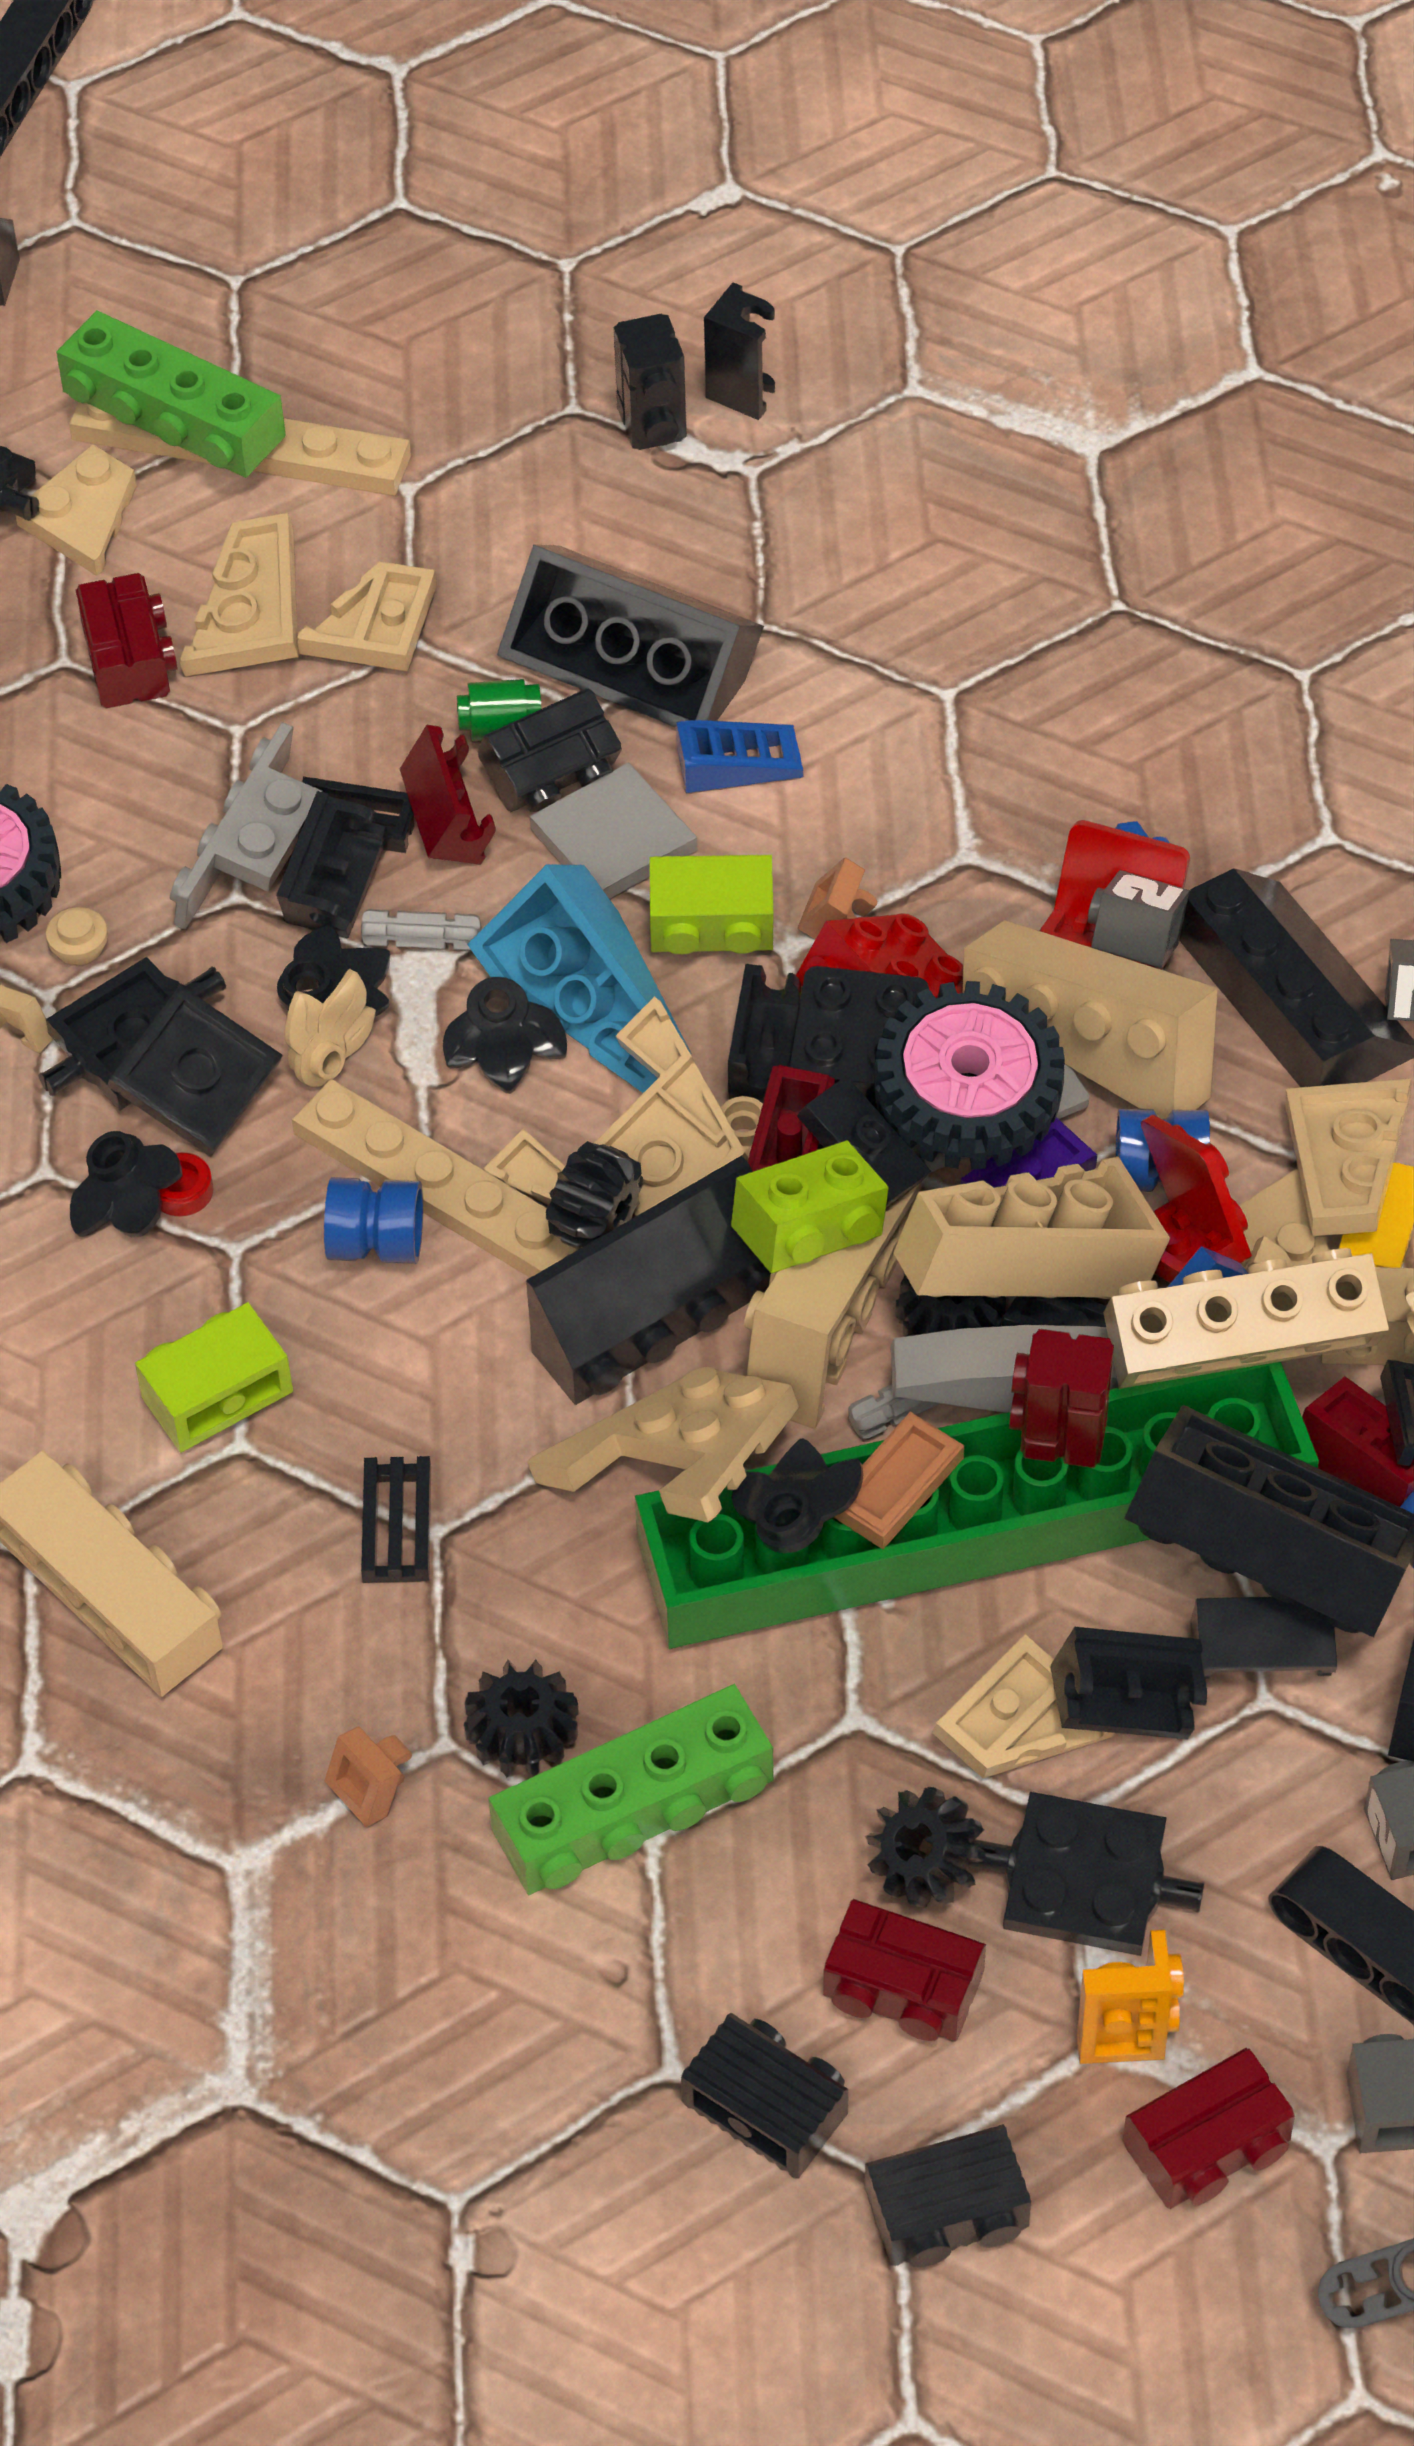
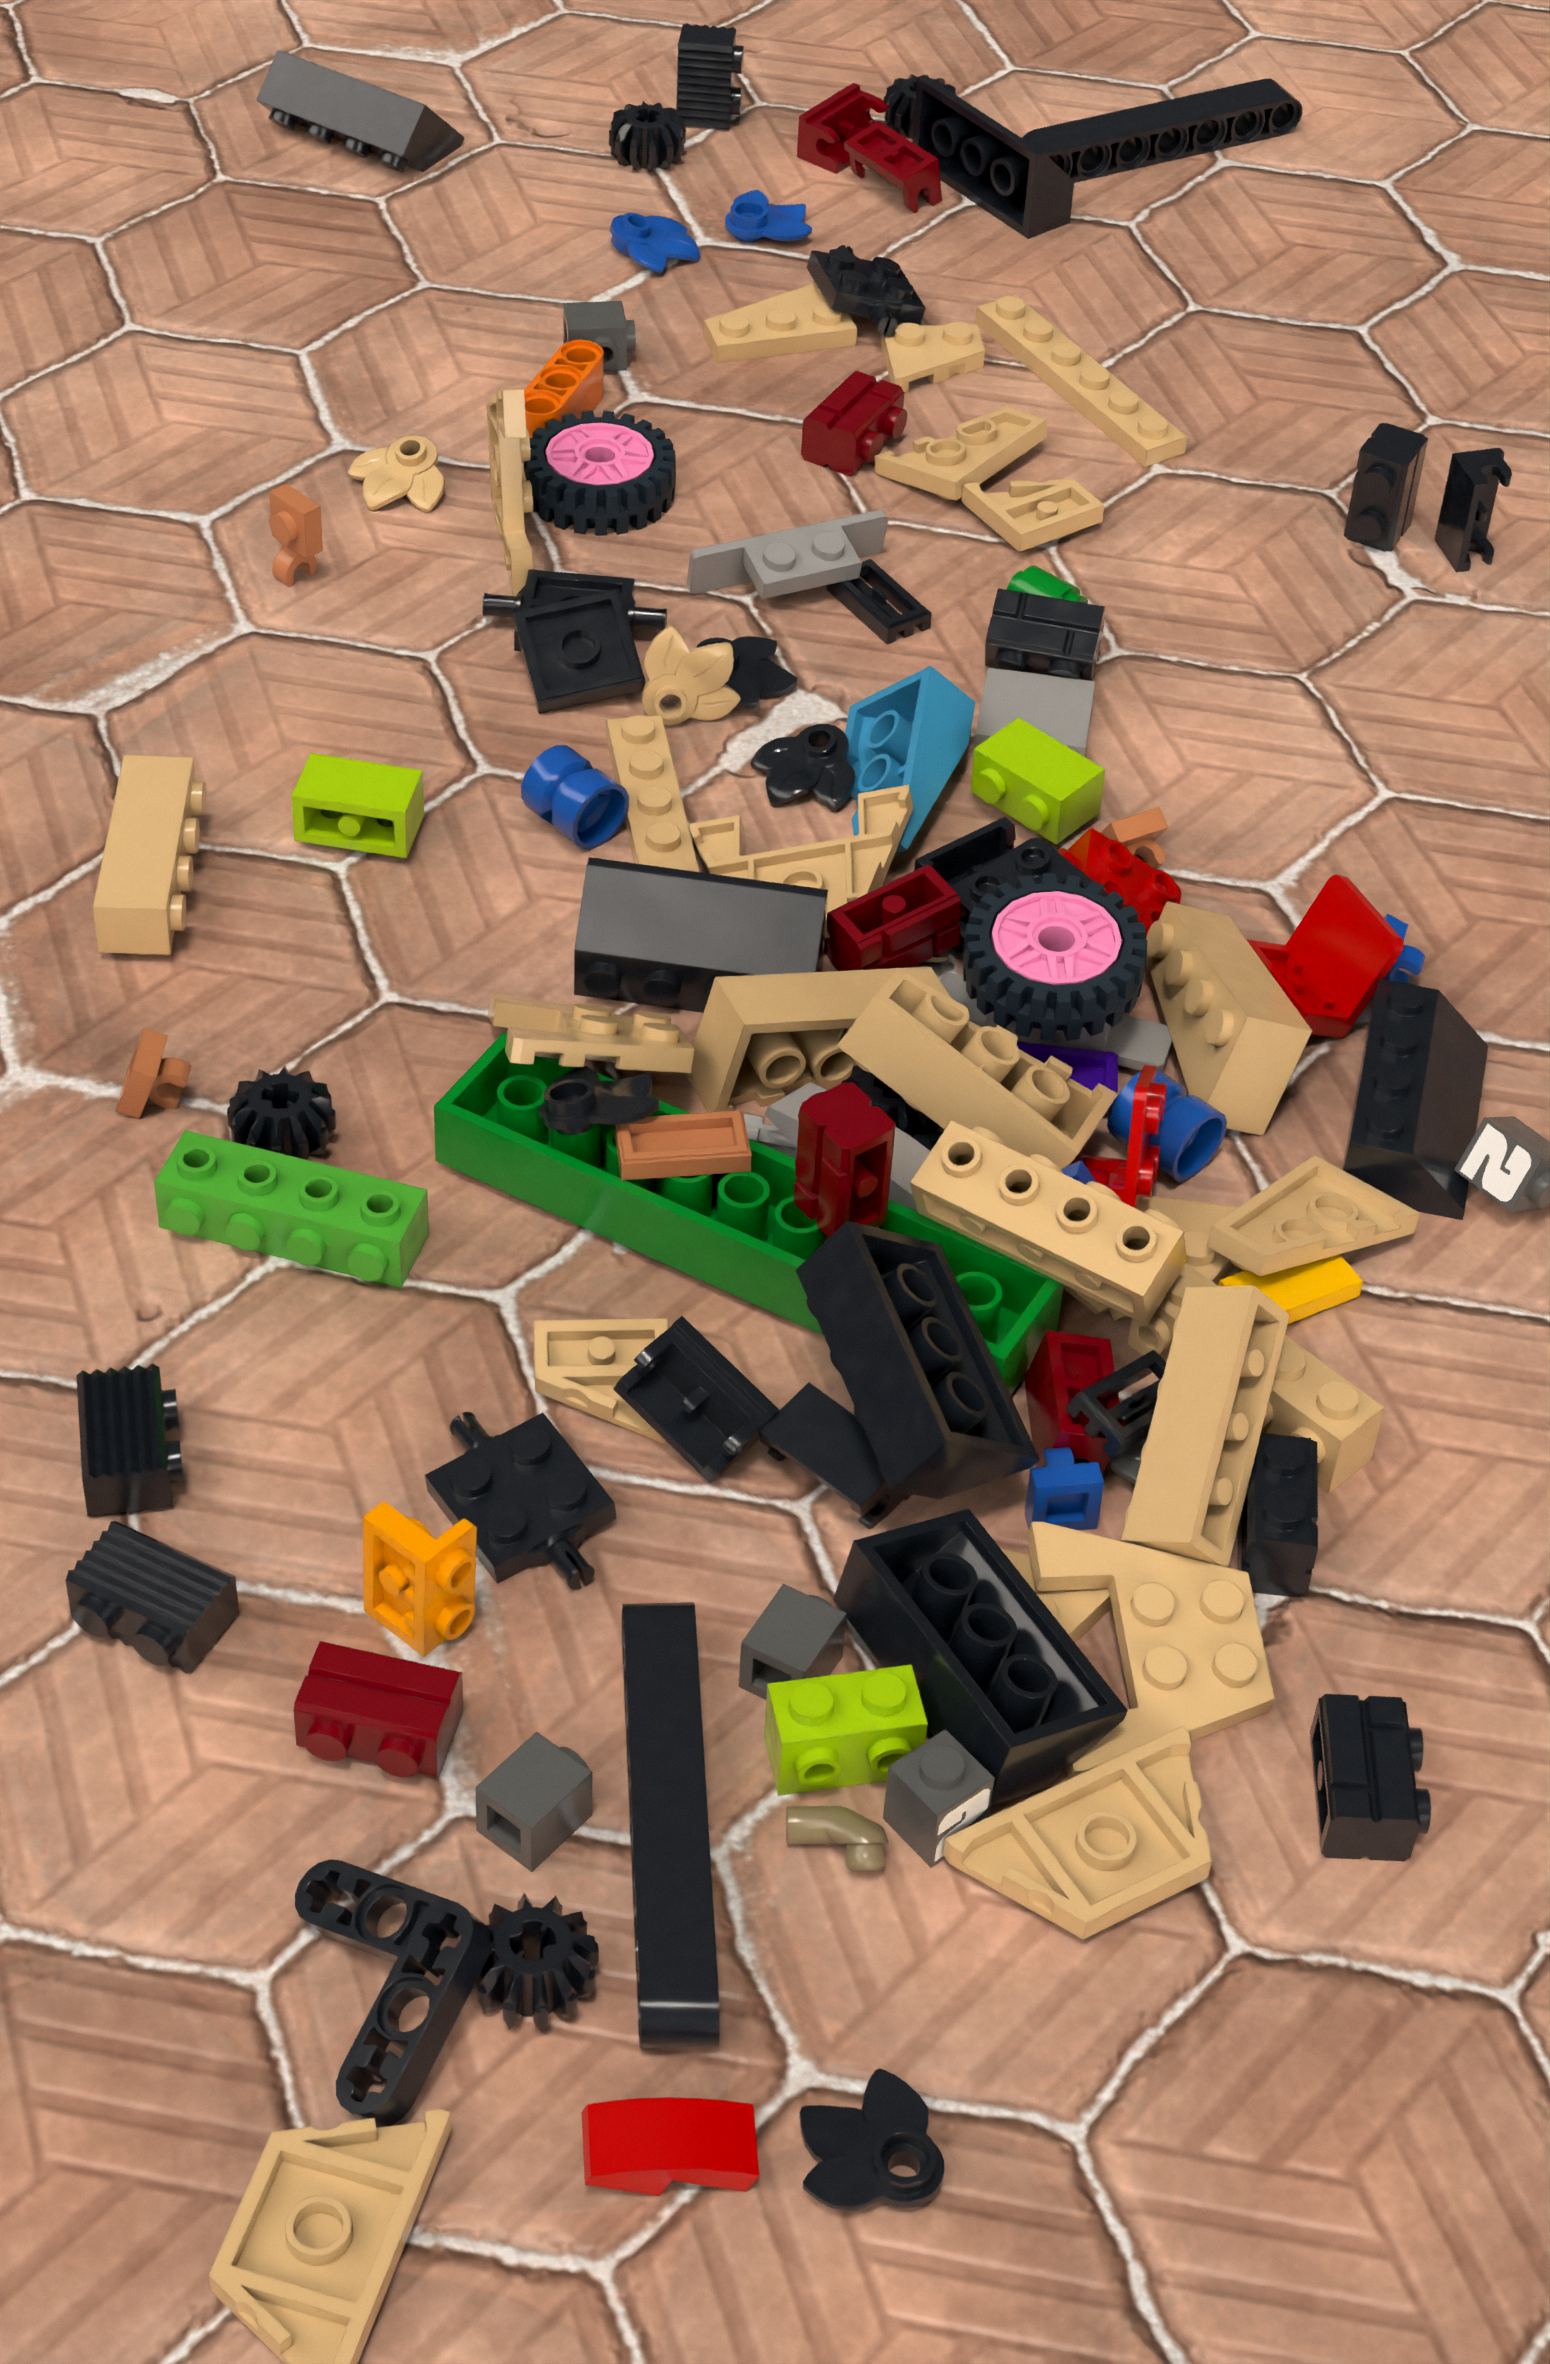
camera: 40 degrees right, 10 degrees down
tan plate [46,907,108,965] -> none
bright green brick [56,310,286,478] -> none
black plate [70,1131,182,1237] -> none
red tile [160,1152,213,1217] -> none
black hinge [276,791,388,938] -> none
light grey axle [361,909,482,950] -> none
black tile [361,1456,431,1583] -> none
dark red hinge [399,725,496,865] -> none
black slope [497,544,764,727] -> none
black gear [546,1141,644,1250] -> none
blue slope [676,720,803,793] -> none
lime brick [731,1140,889,1274] -> none
black plate [797,1076,931,1208] -> none
dark red brick [823,1899,986,2041] -> none
black gear [865,1787,987,1908] -> none
dark grey brick [1088,870,1190,968] -> none

